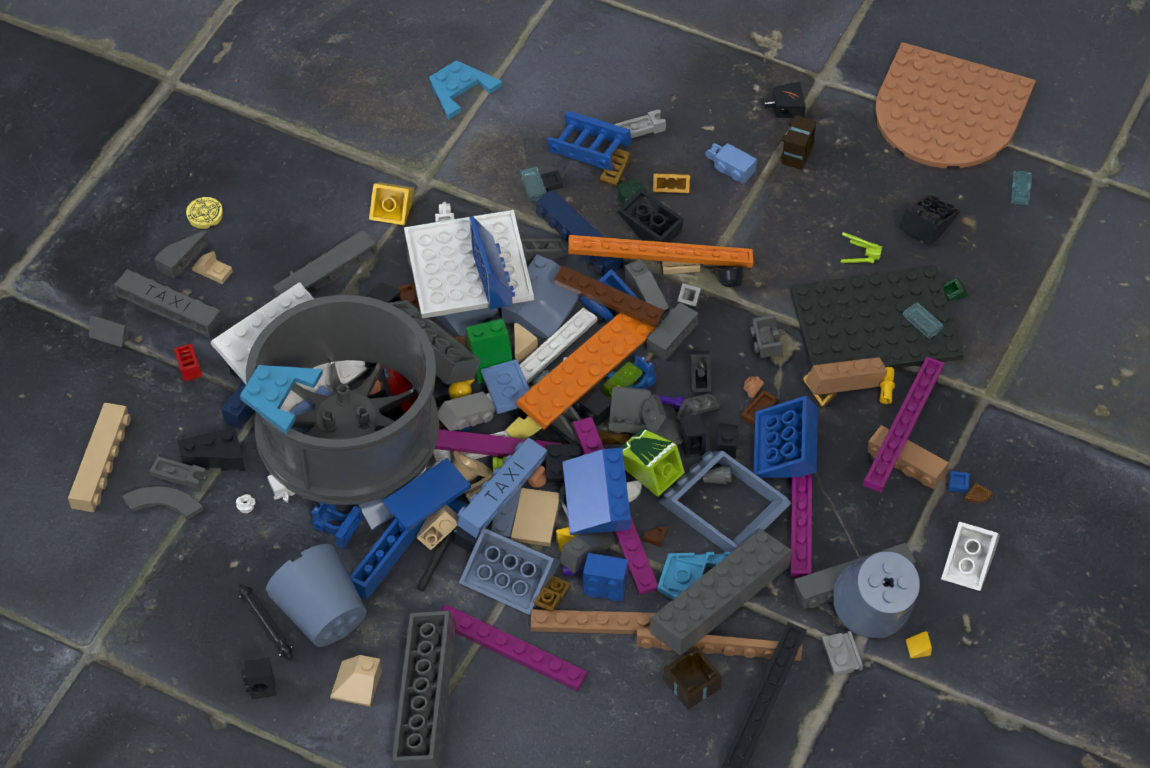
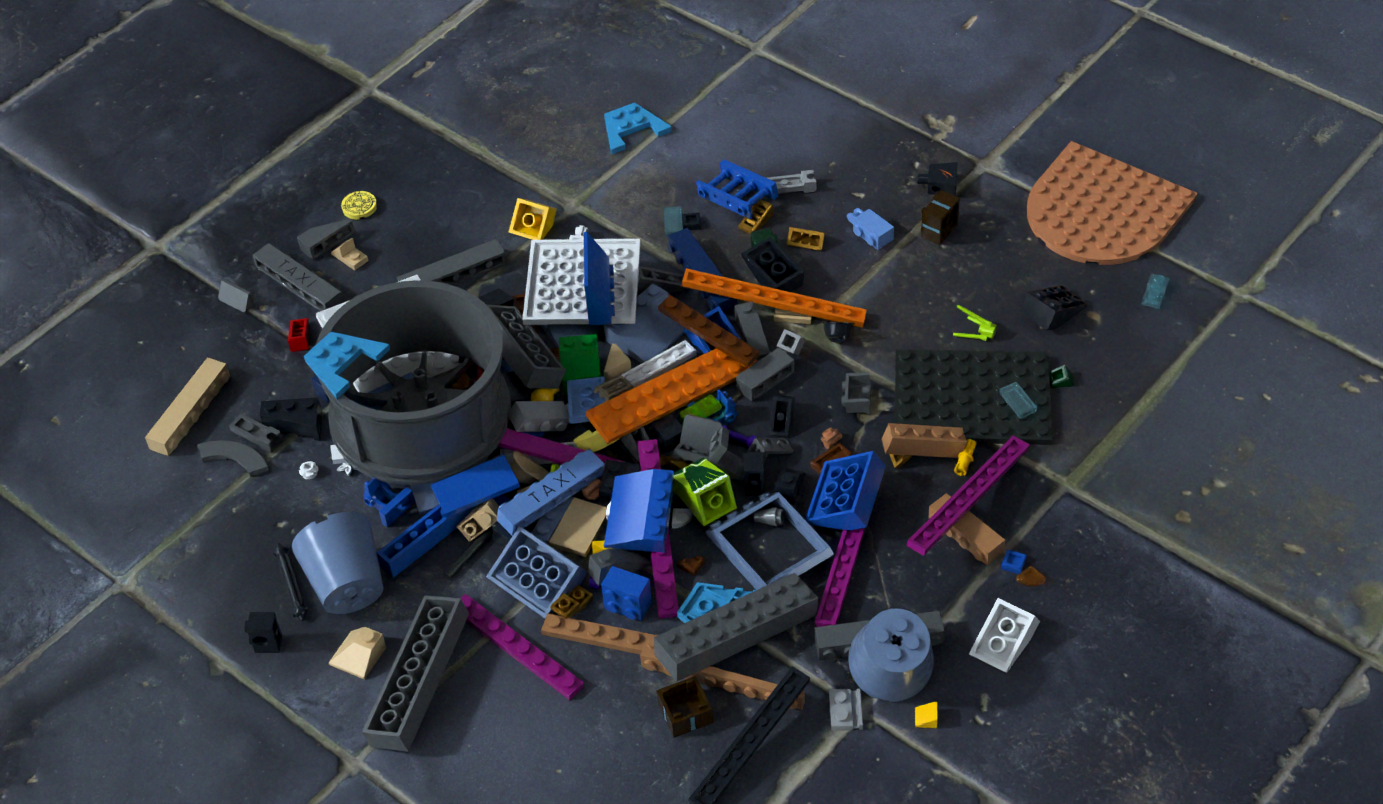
camera: 15 degrees right, 5 degrees down
none -> dark tan tile [594,375,634,402]

